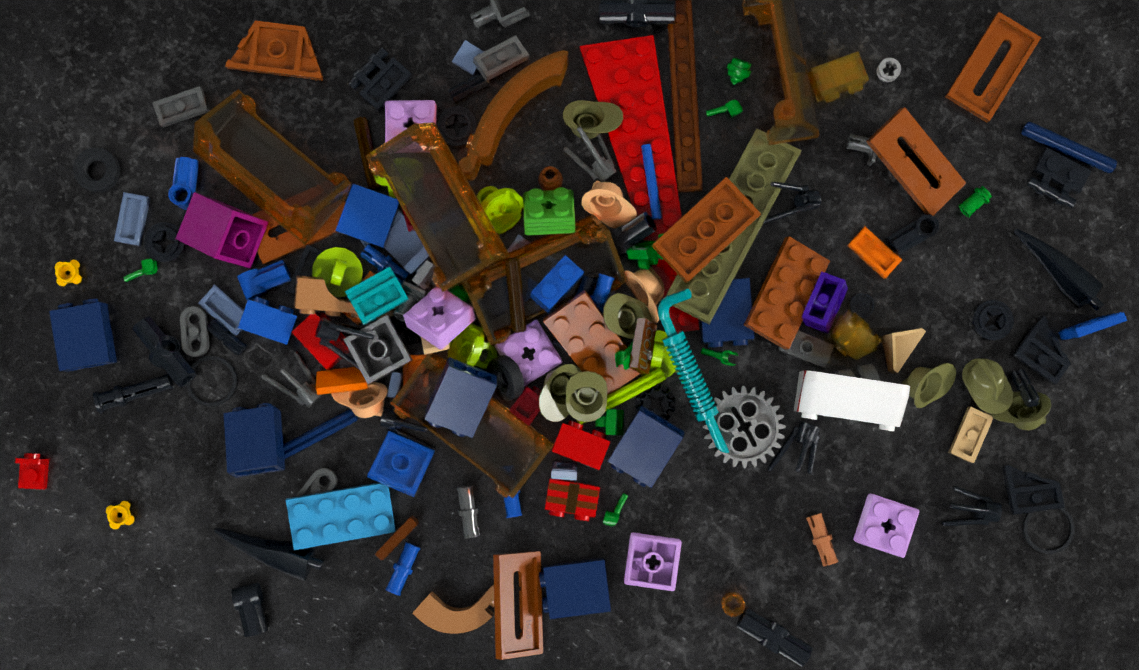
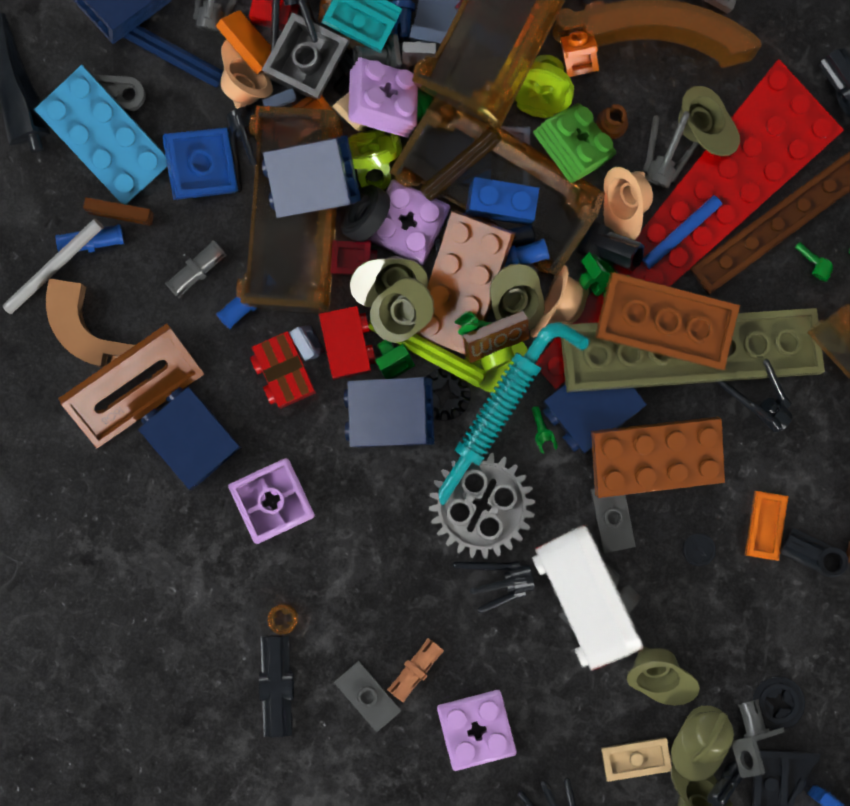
camera: 55 degrees right, 0 degrees up
green hand [603,493,628,526] -> none
dark purple brick [802,272,848,334] -> none
clear yellow cone [830,309,882,360] -> none
tan slope [881,328,926,374] -> none
none -> light grey bar [2,218,103,314]
none -> dark grey plate [334,661,402,733]
none -> orange bracket [560,31,599,77]
none -> dark grey bracket [732,699,785,778]

